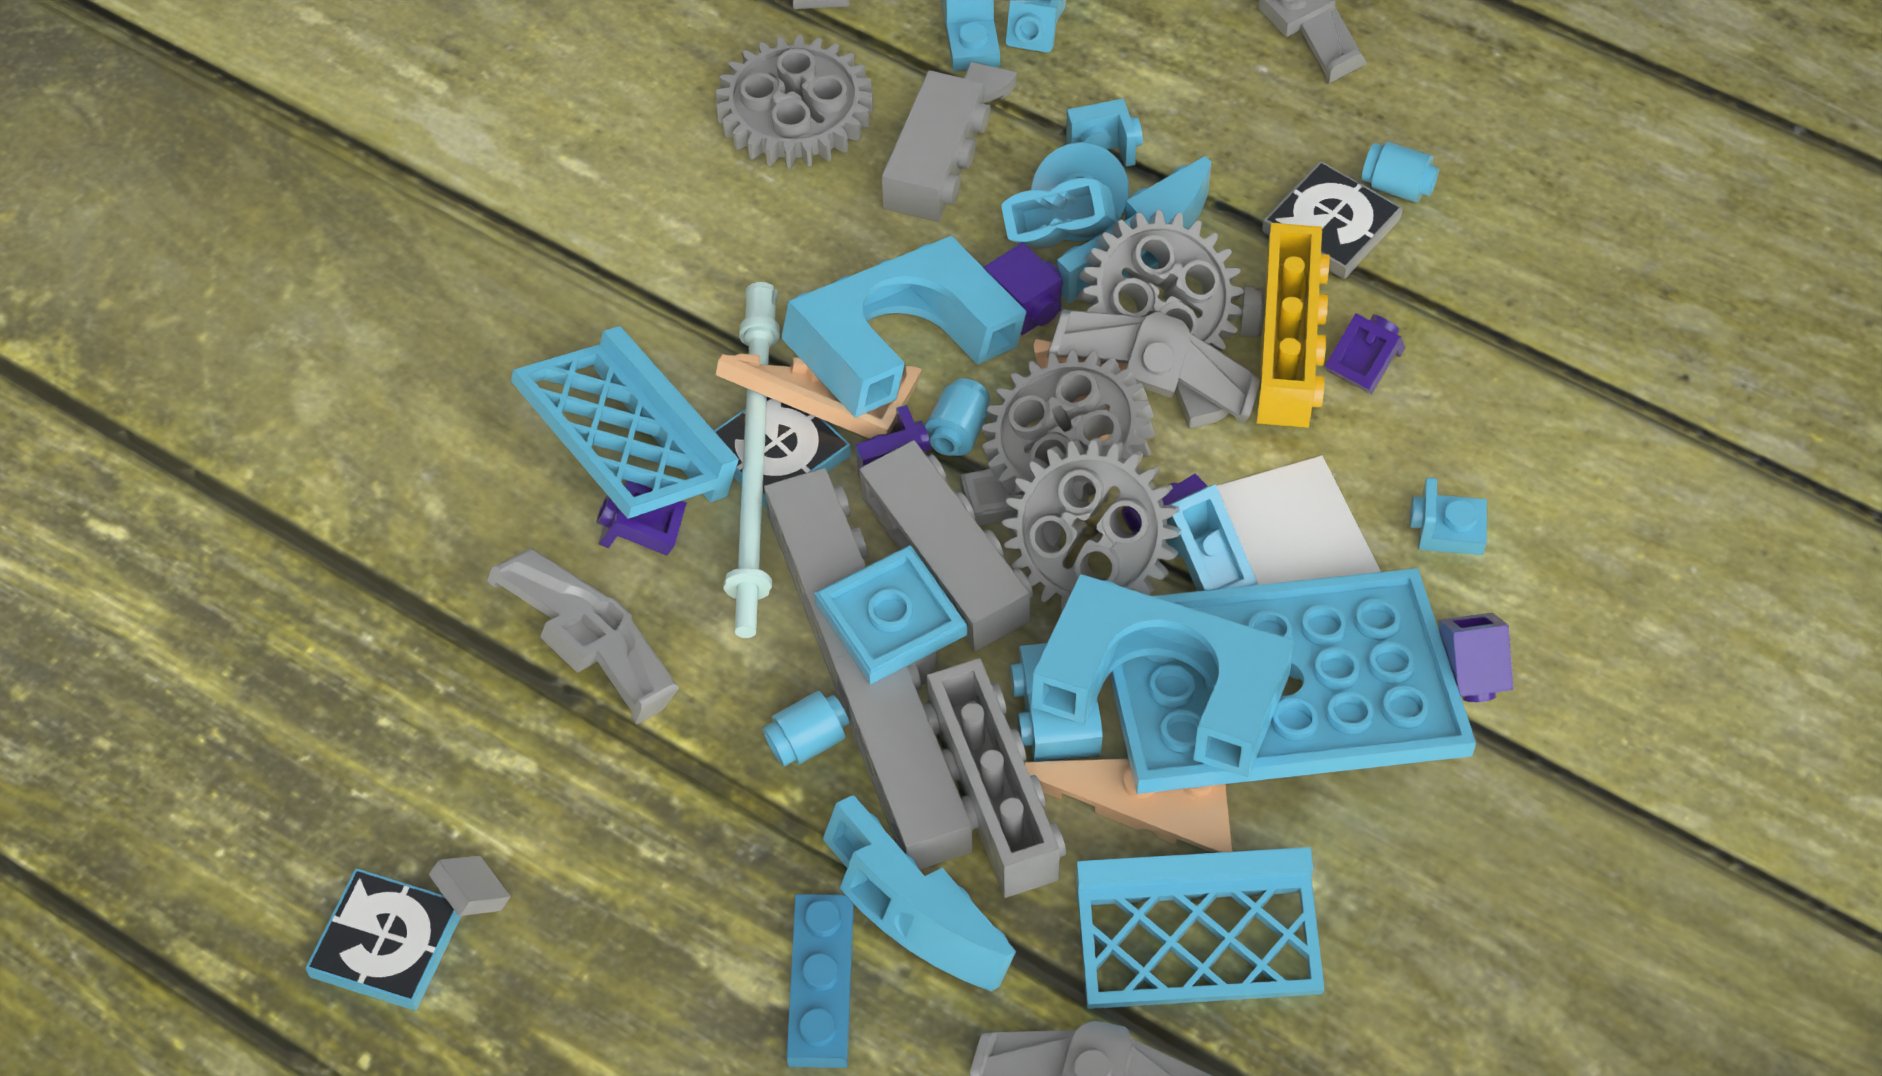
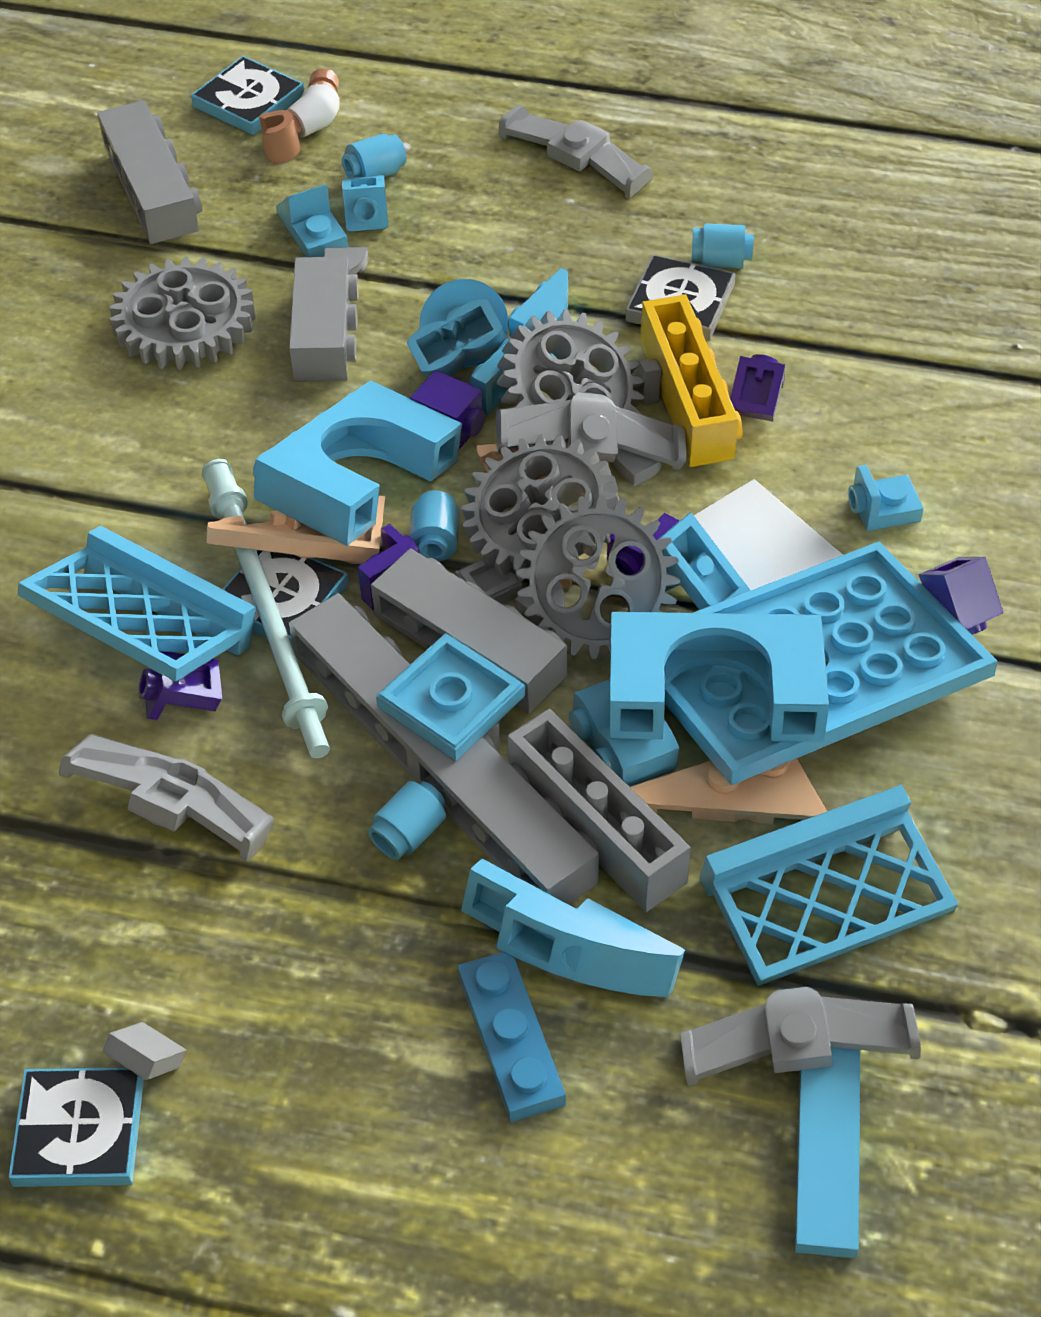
camera: 20 degrees left, 5 degrees down
medium azure bracket [1066,98,1143,167] -> none

